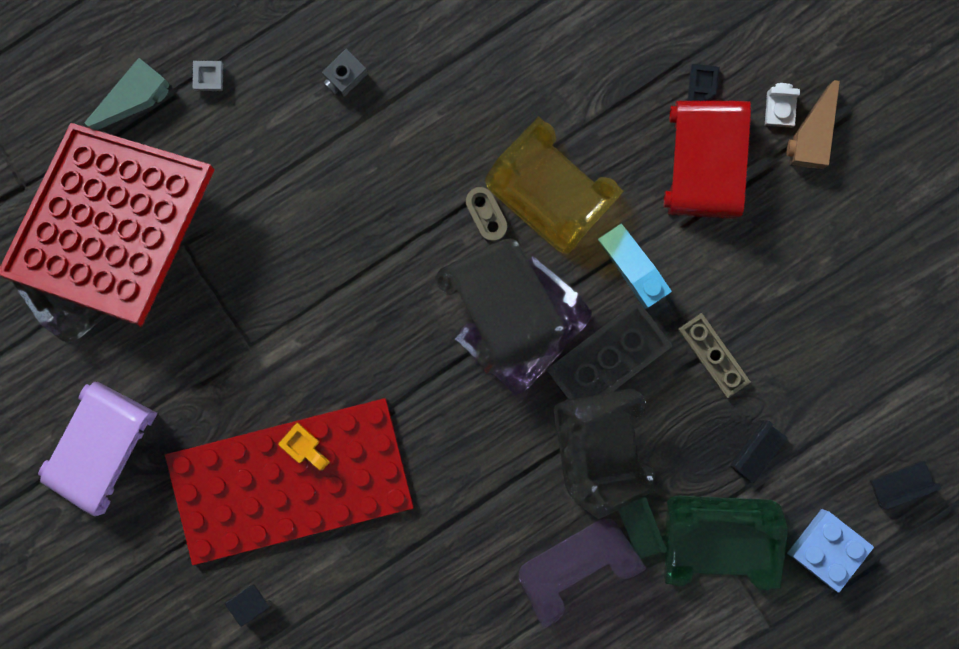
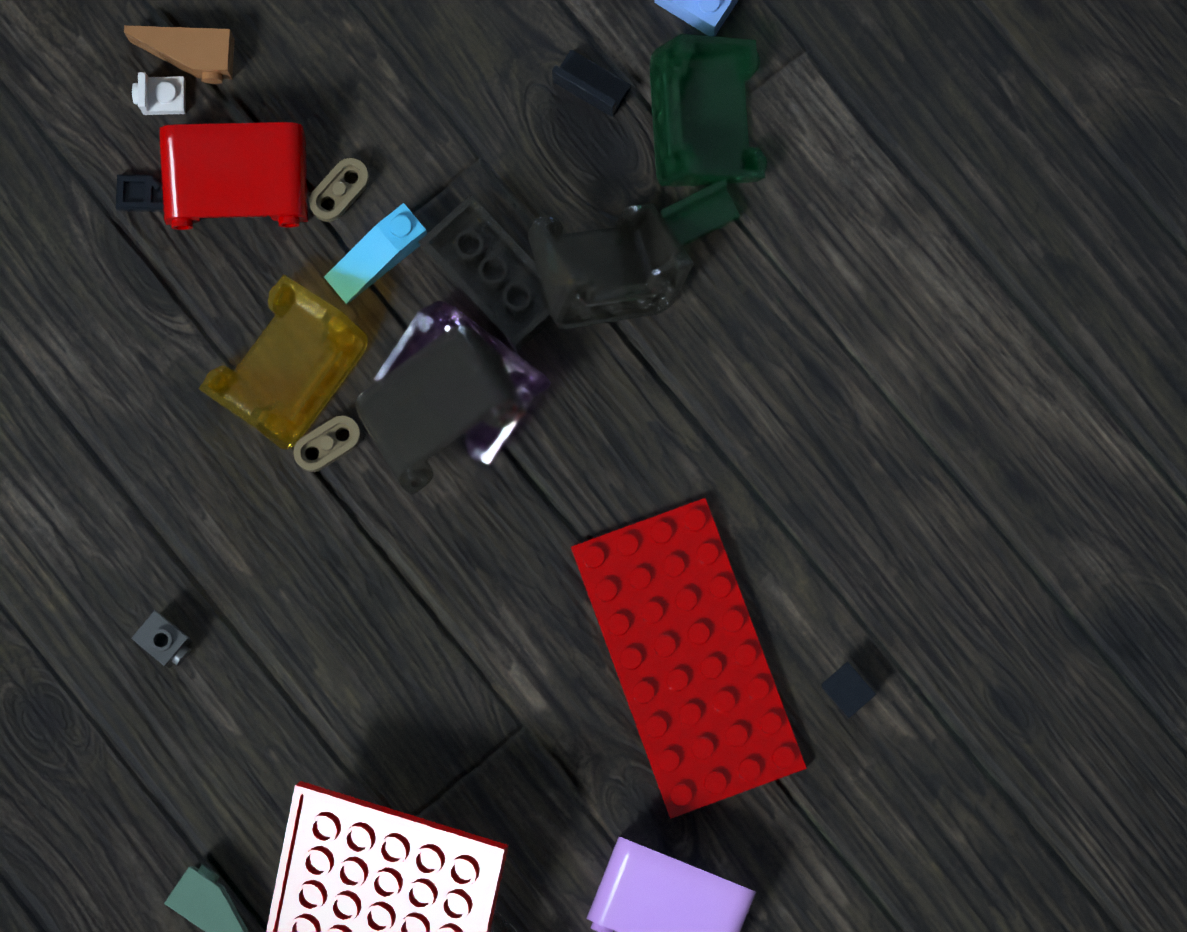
camera: 90 degrees left, 5 degrees down
light grey plate [193,61,223,91] -> none
light orange plate [278,423,330,470] -> none
clear purple windscreen [518,519,646,629] -> none
dark tan tile [678,313,751,398] -> none
none -> dark tan plate [309,158,369,222]

